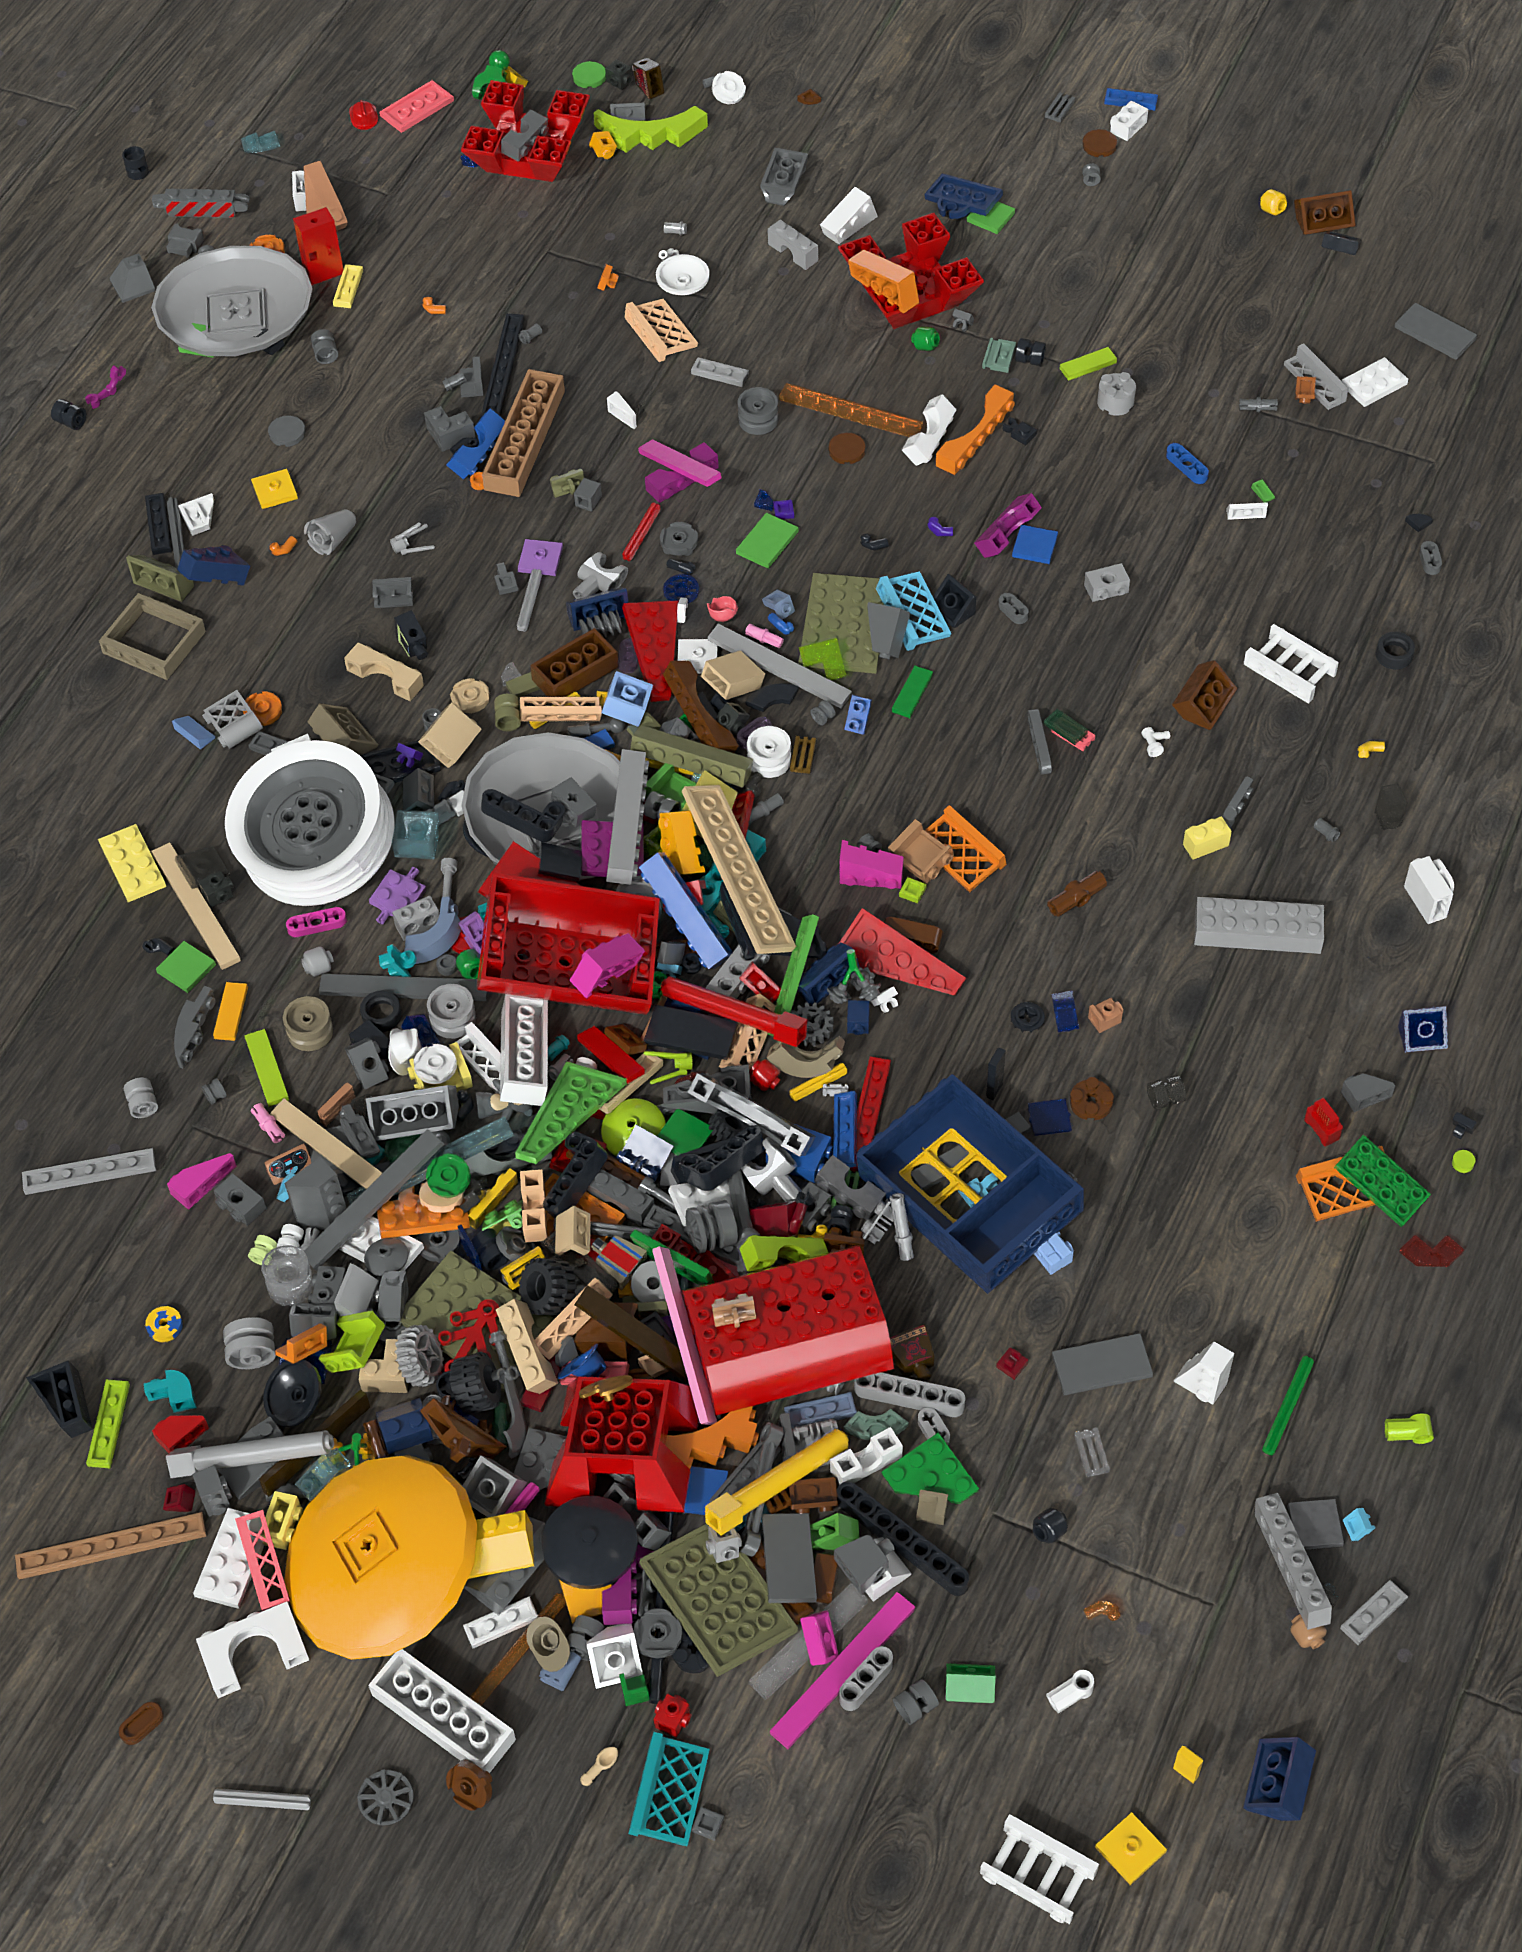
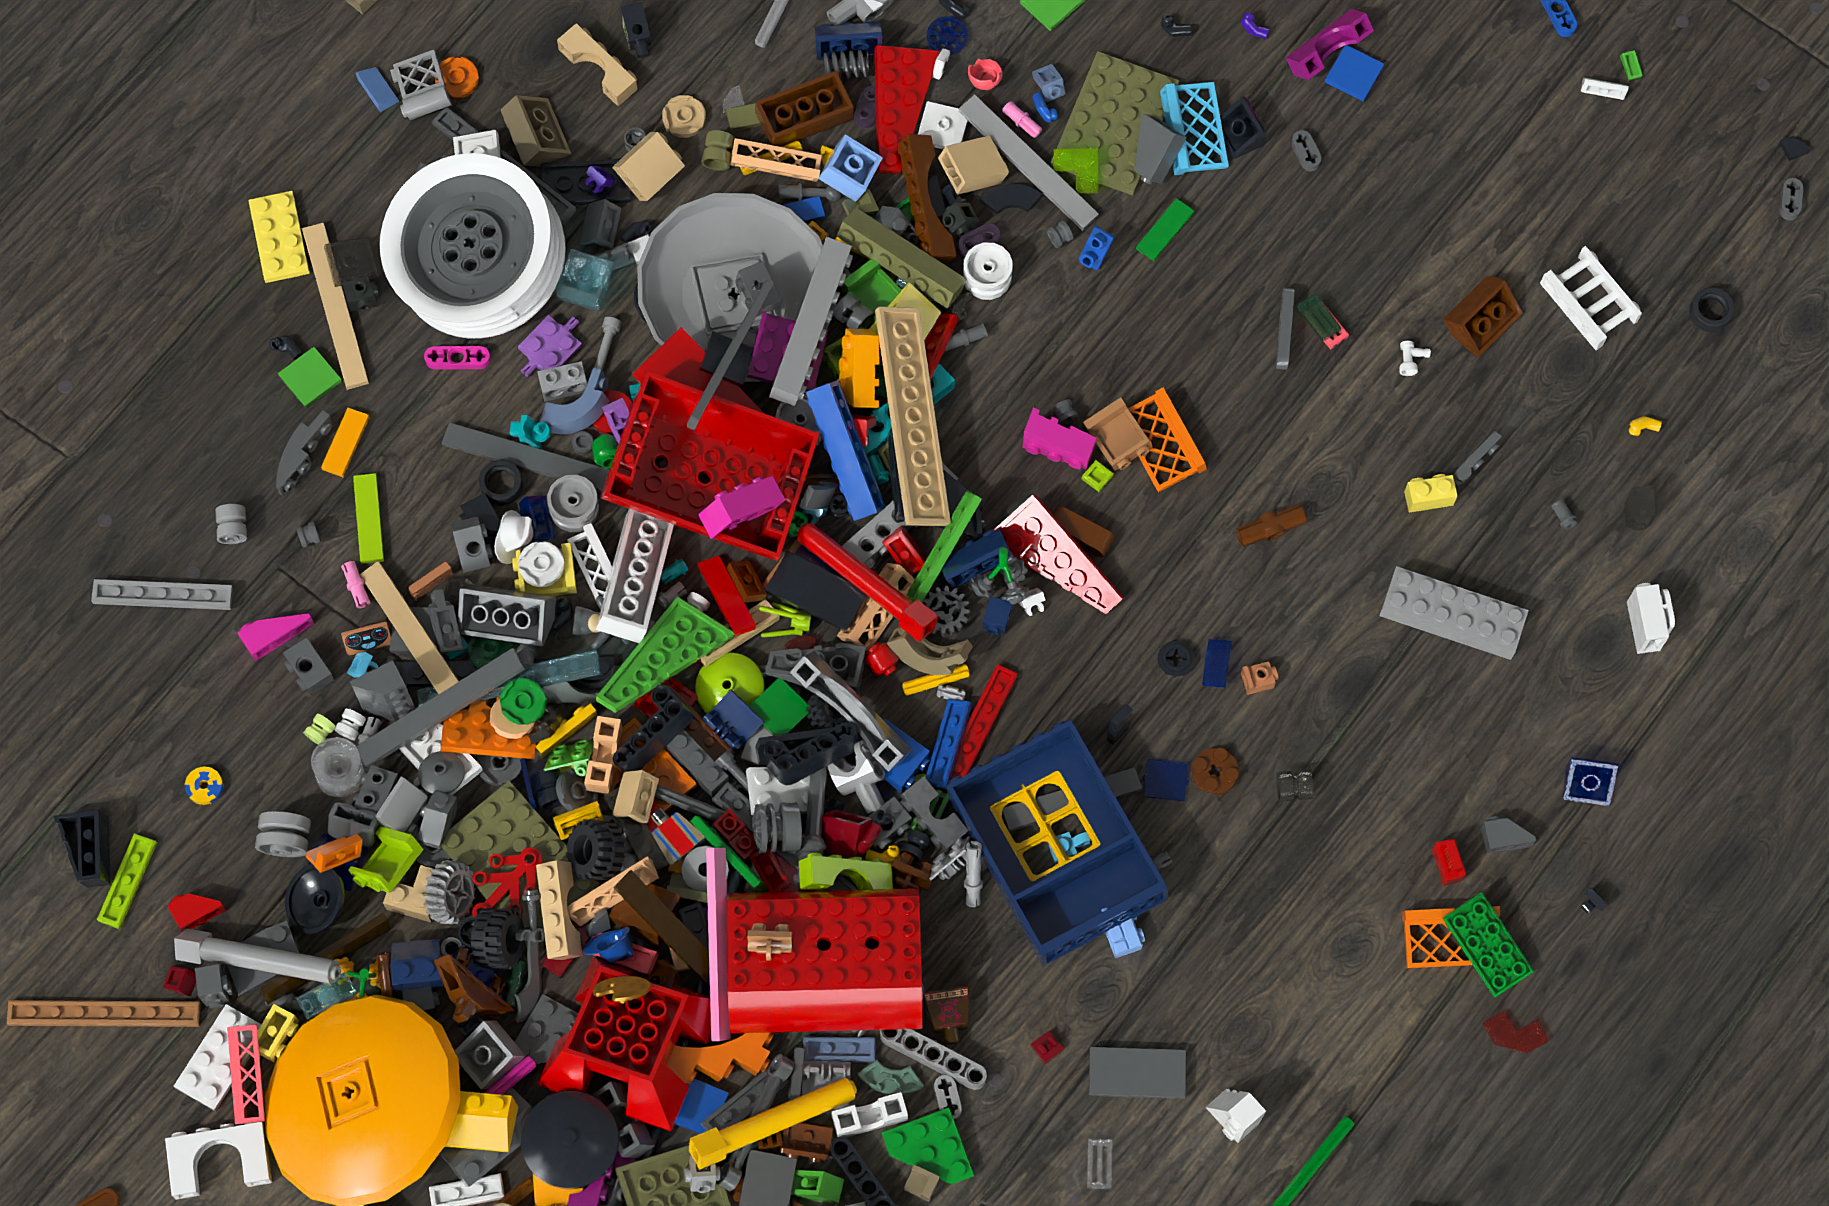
camera: 10 degrees right, 15 degrees up
teal brick [144,1370,197,1413] -> none
dark tan wheel [283,996,334,1051] -> none
light grey head [301,946,334,977] -> none
black beam [481,789,565,842] -> none
pearl gold tile [790,736,816,774] -> none
light grey brick [1084,563,1130,602] -> none
lime tile [1452,1150,1475,1173] -> none
none -> dark grey tile [687,279,774,430]

